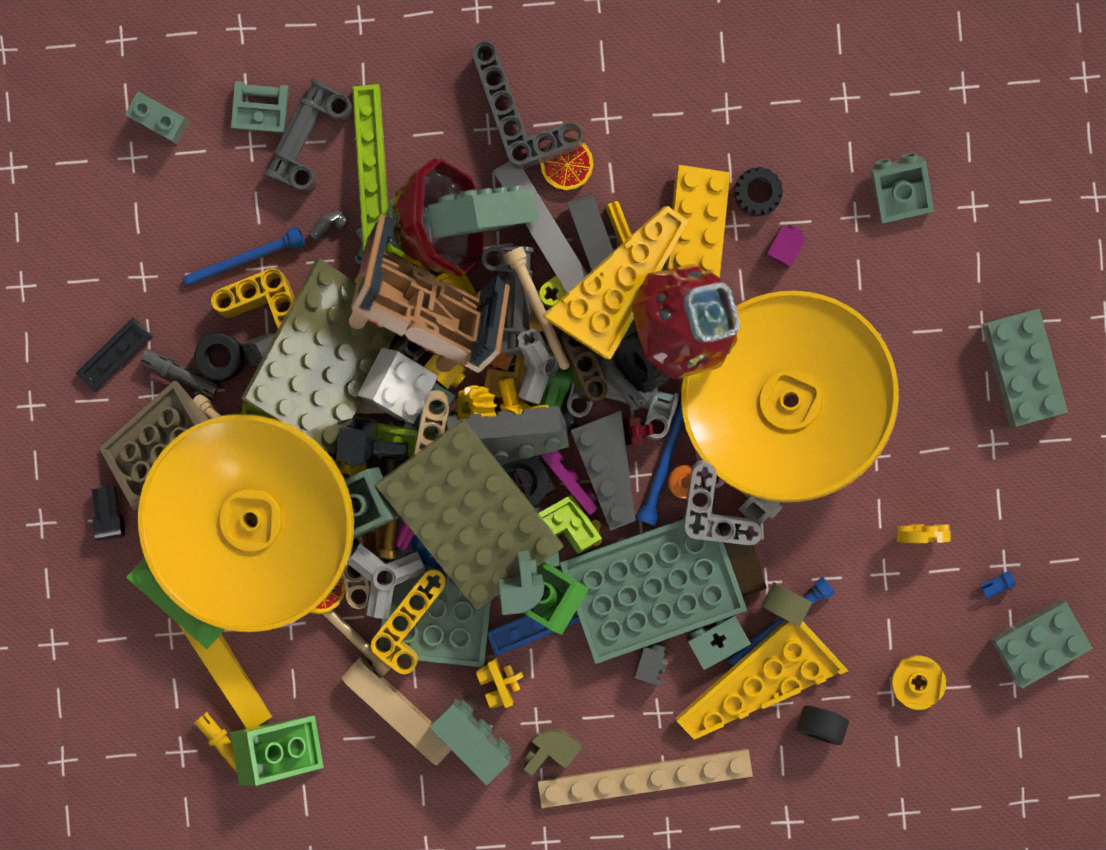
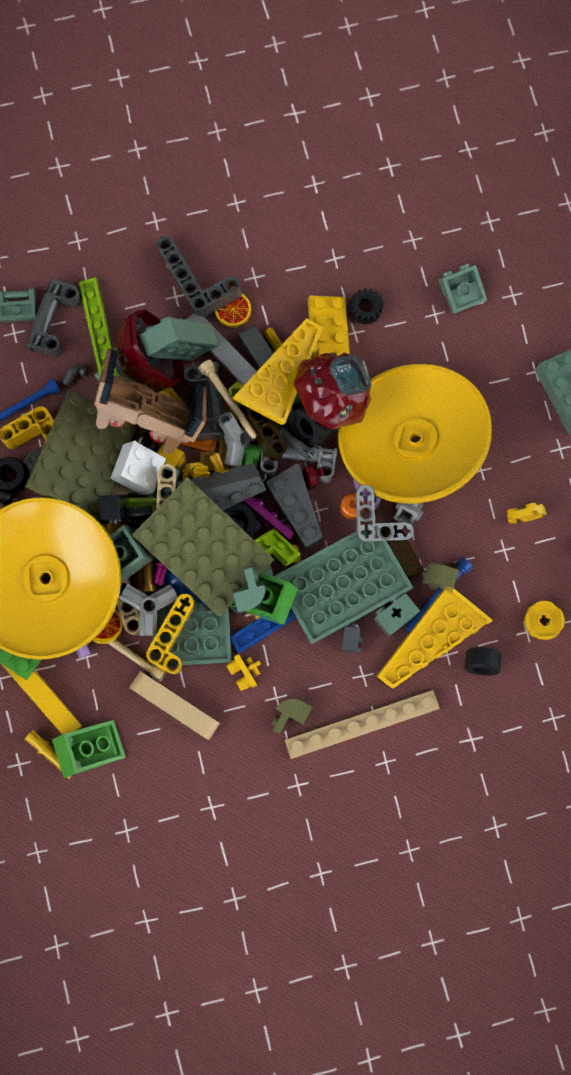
camera: 10 degrees left, 10 degrees down
sand green brick [430,698,511,786] -> none
blue piece [635,402,684,526] -> none
magenta brick [765,224,806,268] -> none

